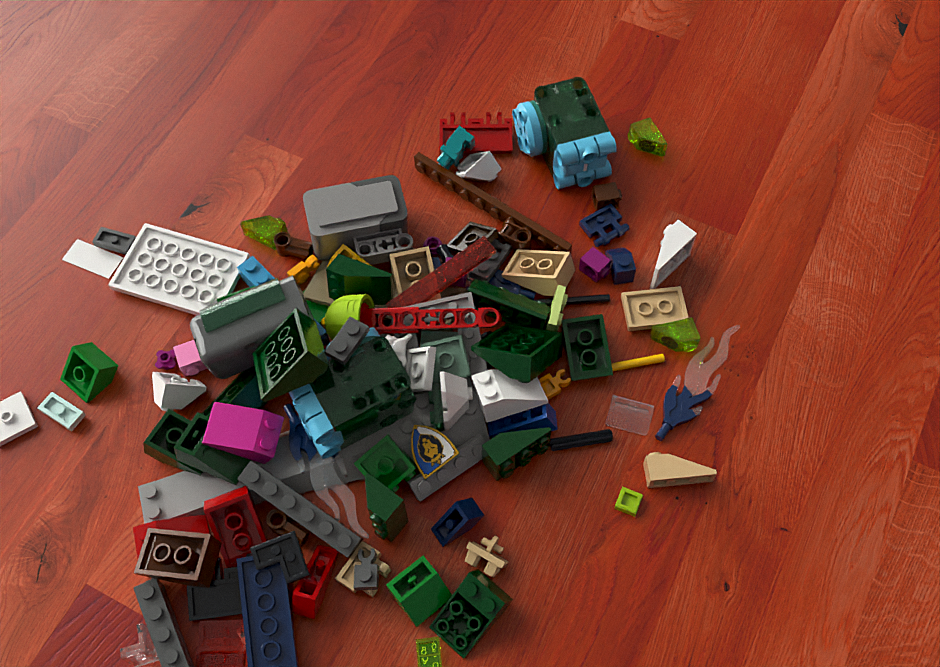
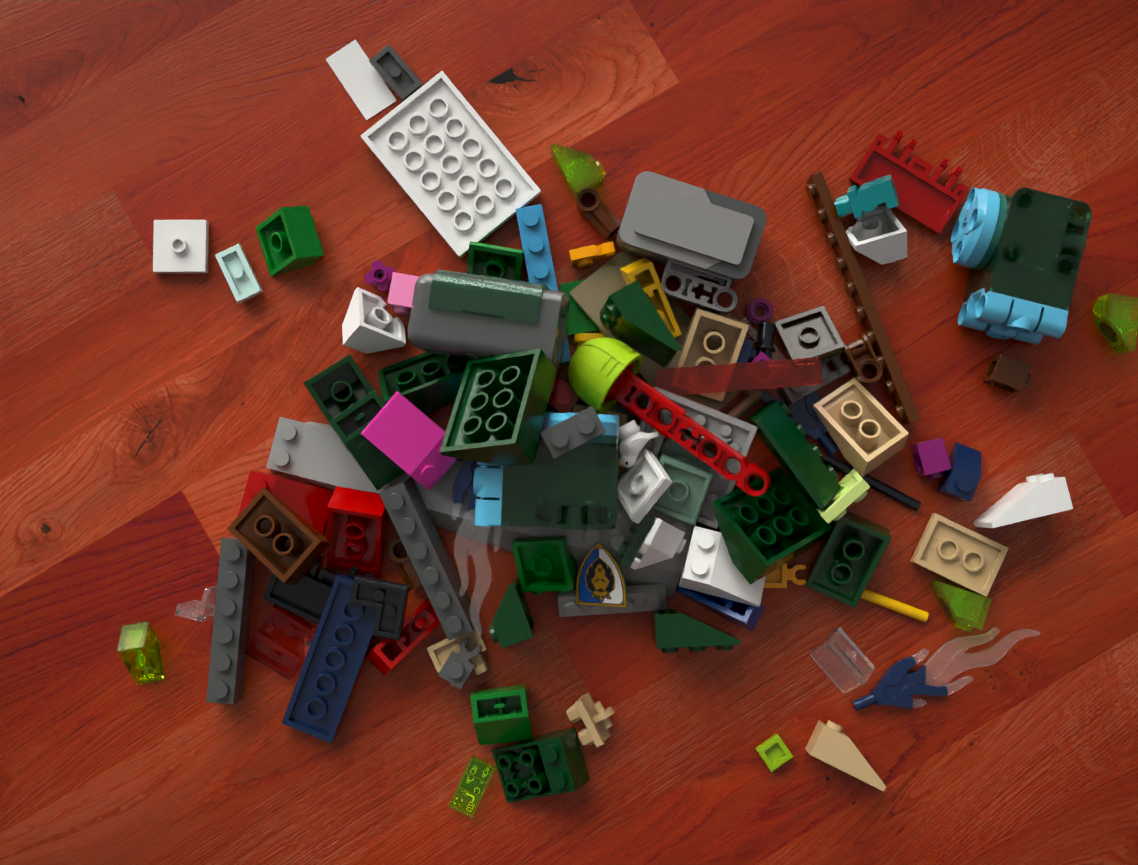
camera: 35 degrees right, 25 degrees up
dark blue slope [431,498,485,547] -> none
black axle [550,429,613,451] -> none
dark blue plate [579,204,630,247] -> none

